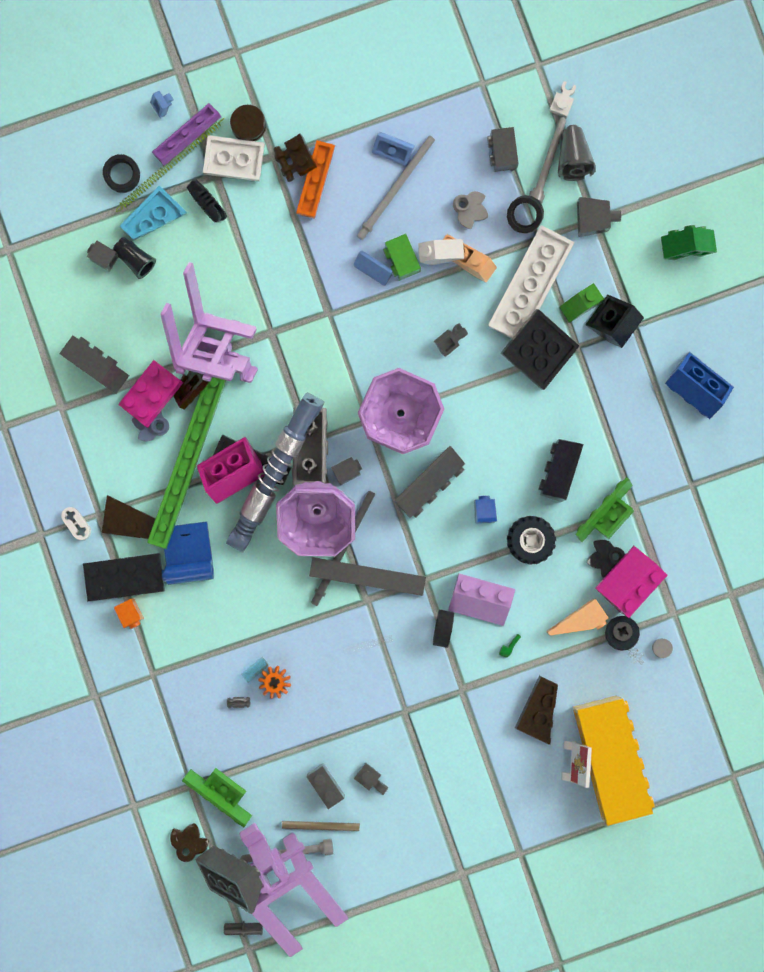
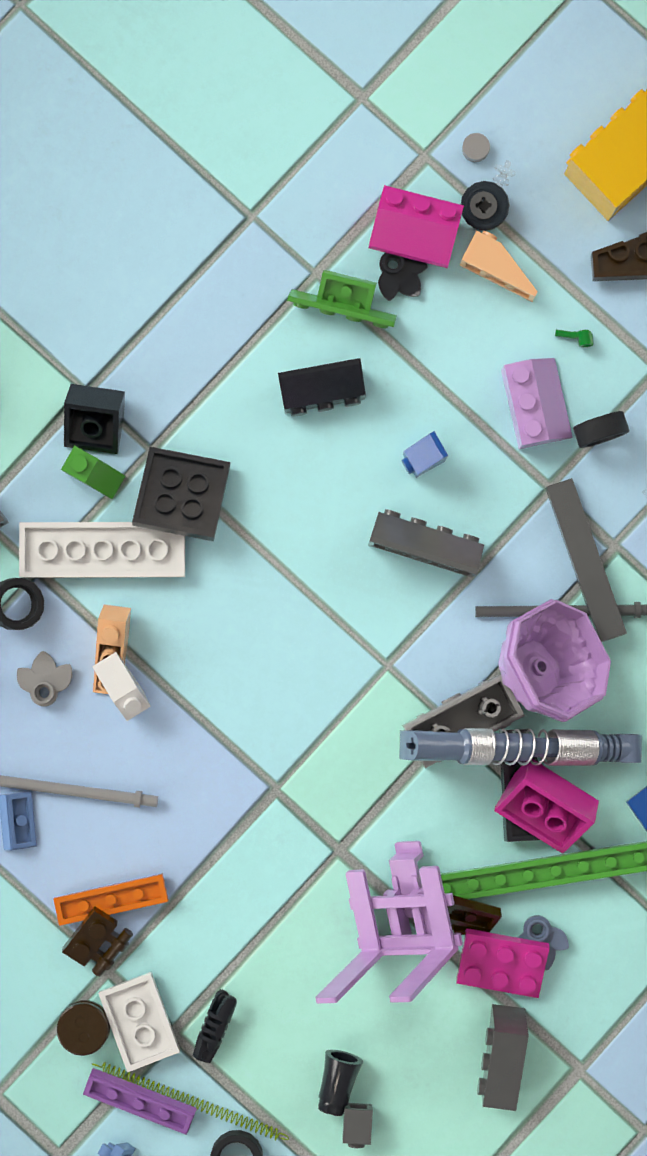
camera: 115 degrees left, 0 degrees up
medium azure wing [120,186,187,240] -> none
dark grey brick [331,457,362,486] -> none
medium blue slope [354,251,392,286] -> none
lavender rock [358,368,444,454] -> none
bright green brick [383,234,421,281] -> none
dark grey plate [434,323,468,357] -> none
black wheel [506,516,557,565] -> none
blue slope [665,352,734,419] -> none

